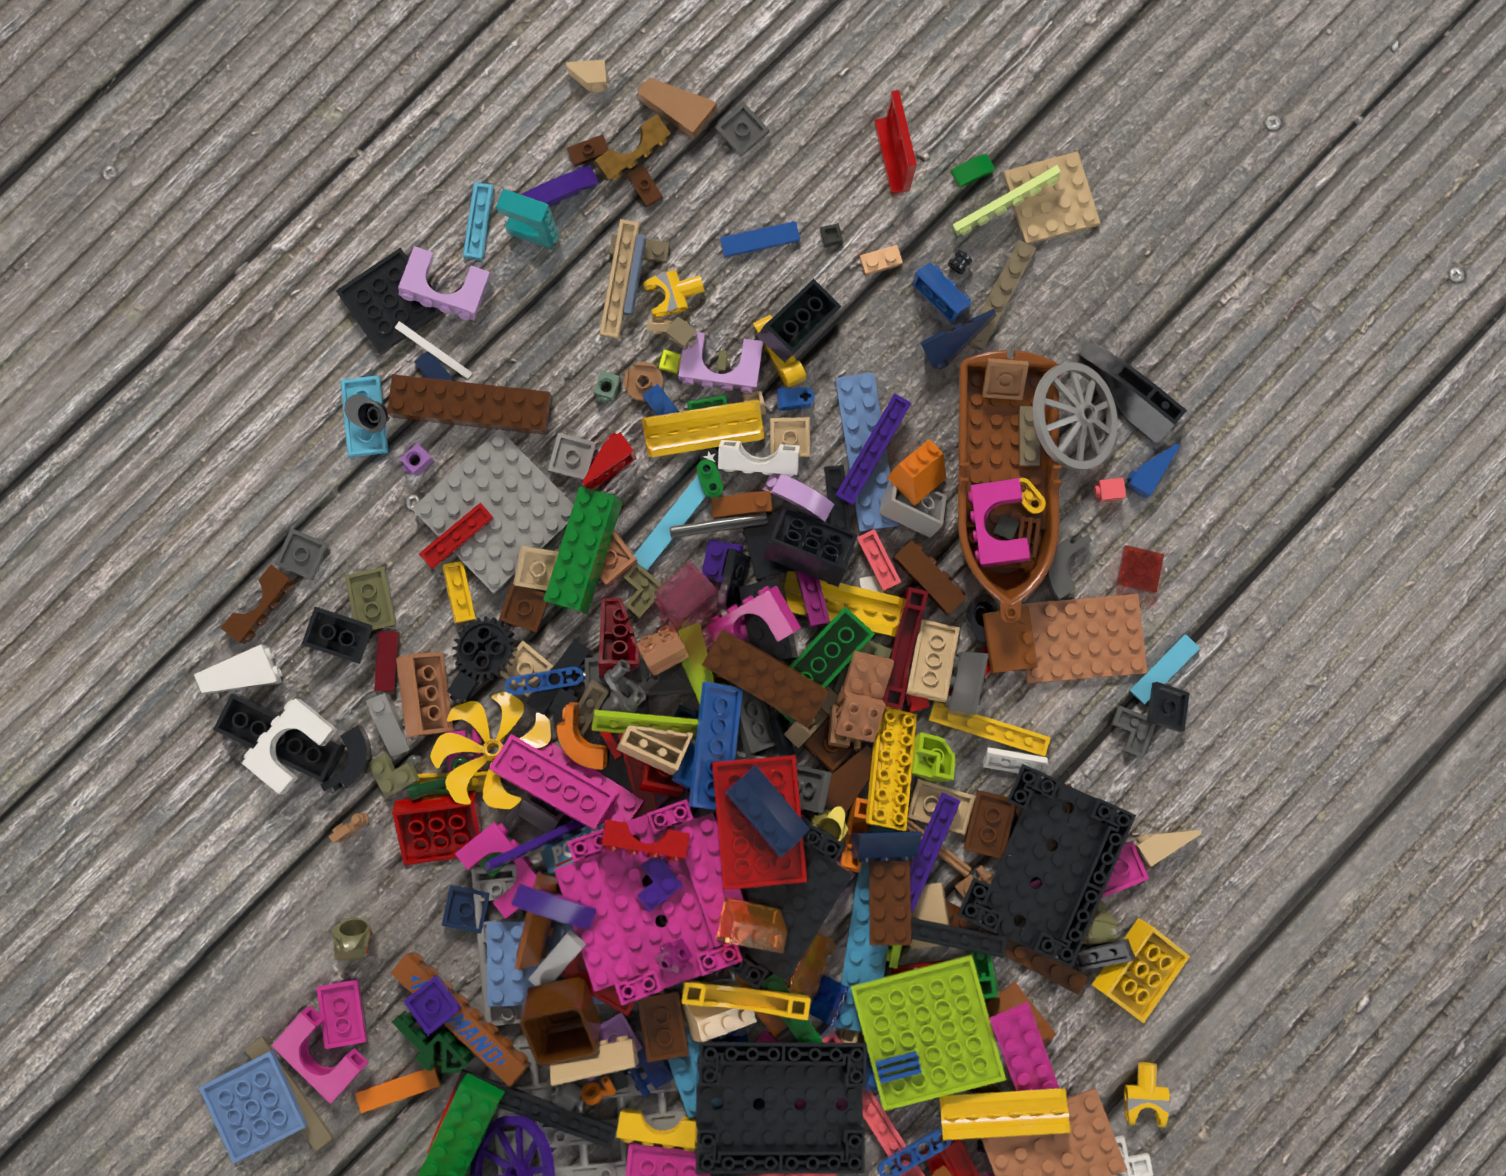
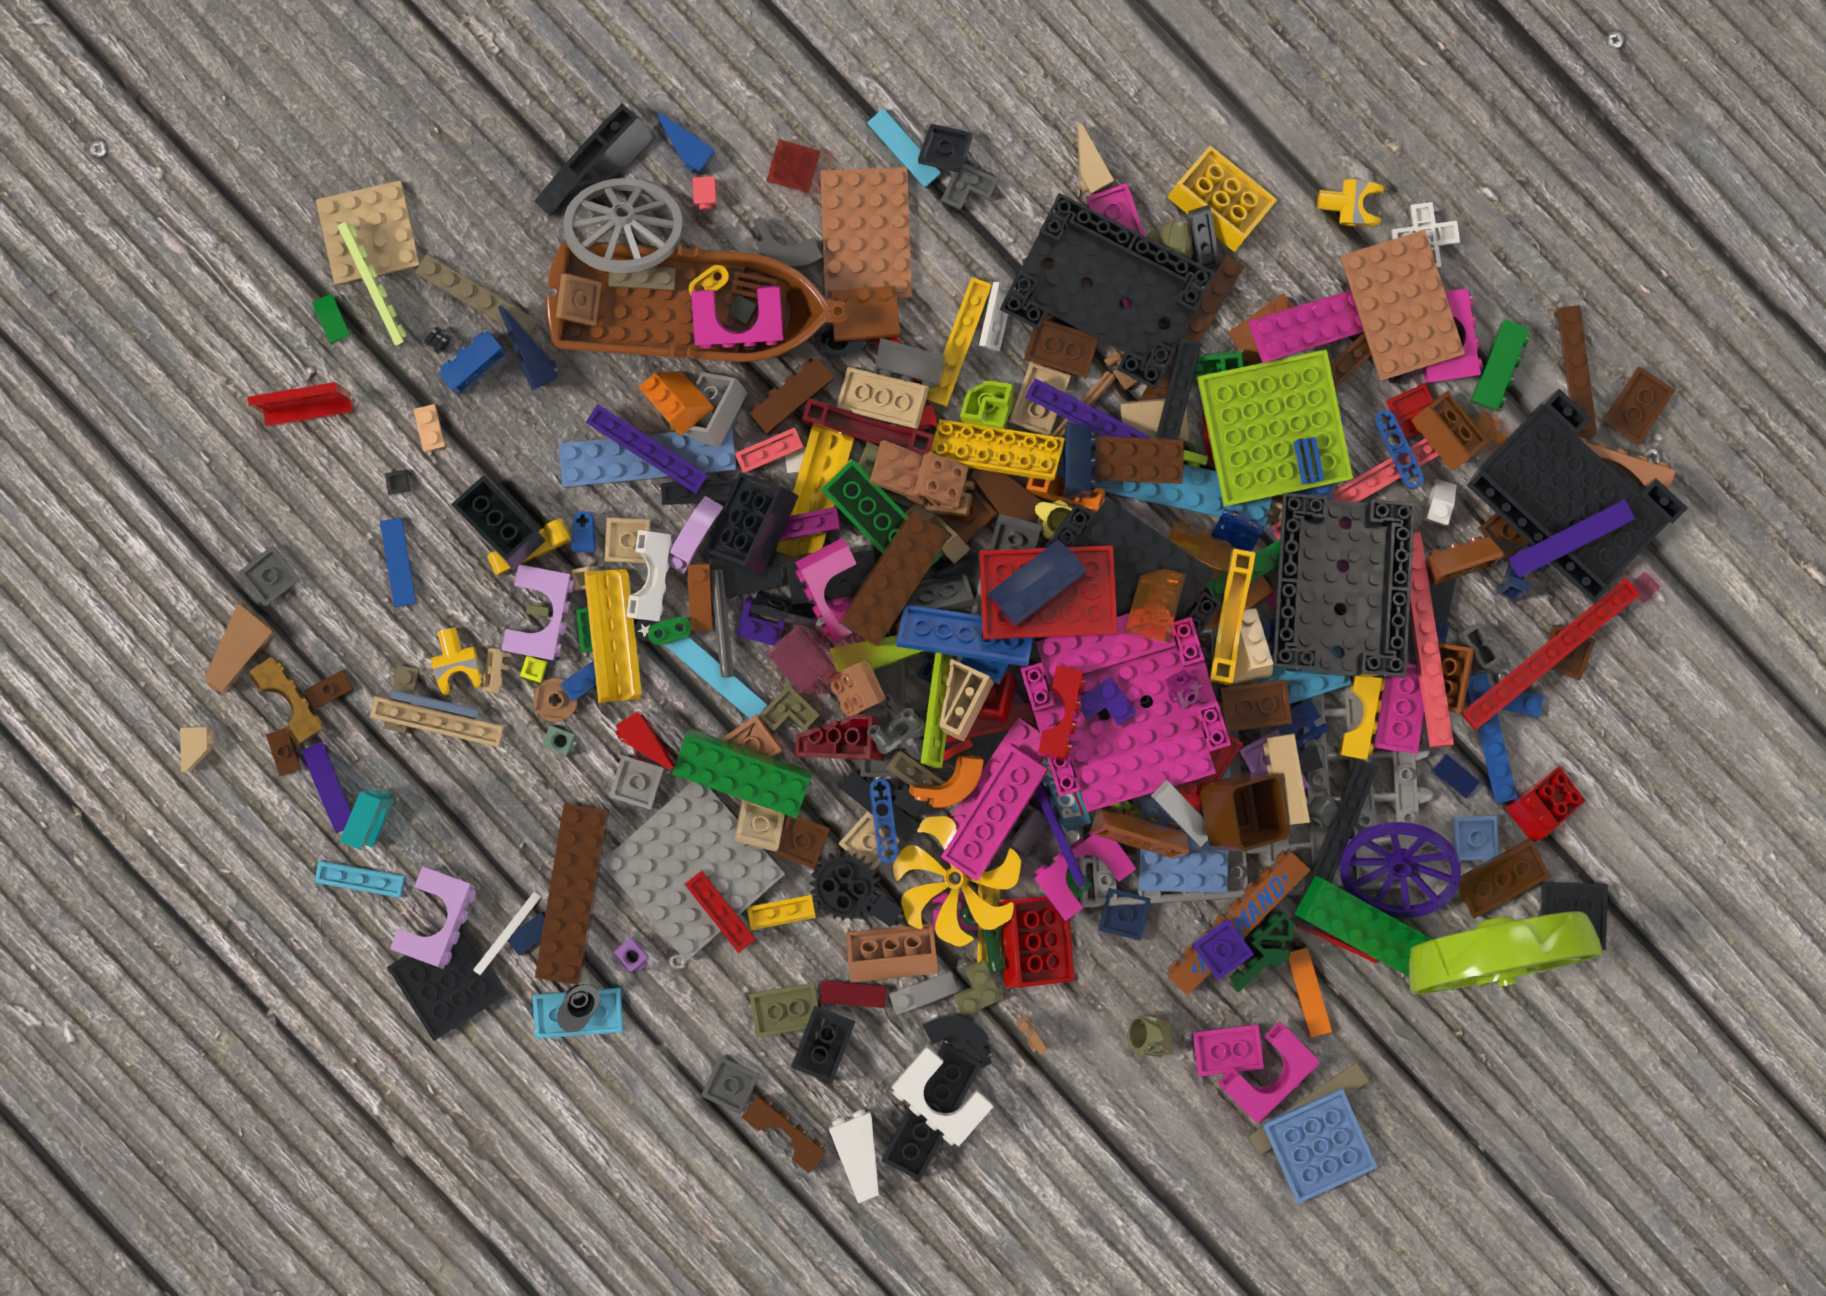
camera: 90 degrees left, 5 degrees up
dark purple slope [511,883,597,929] -> none
orange plate [581,1076,616,1105] -> none
dark tan brick [666,317,698,350] -> none
yellow plate [940,1089,1071,1141] -> none

